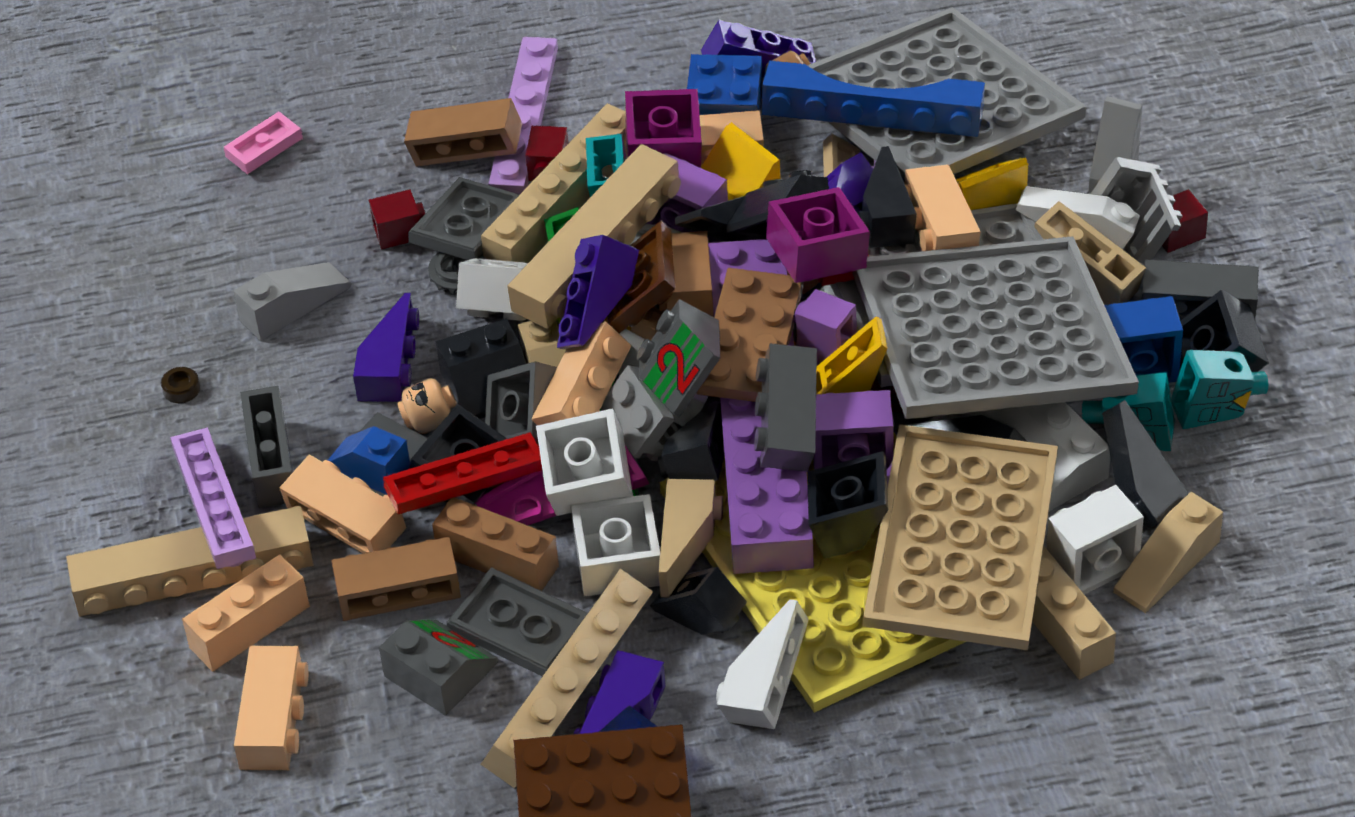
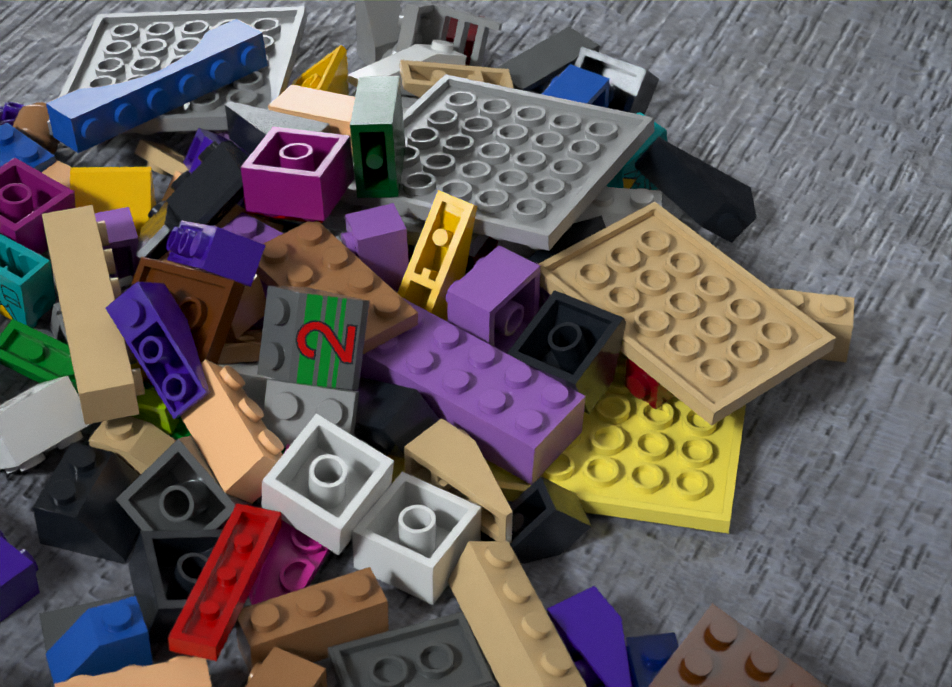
camera: 55 degrees left, 5 degrees down
light nougat head [397,378,457,435] -> none
white slope [716,599,809,729] -> none
dark grey brick [754,343,817,472] -> none
white brick [1047,485,1144,595] -> none
tan slope [1113,492,1223,613] -> none
teal torso [1171,350,1269,429] -> none
none -> dark purple slope [166,220,266,287]
none -> dark green brick [350,76,406,198]

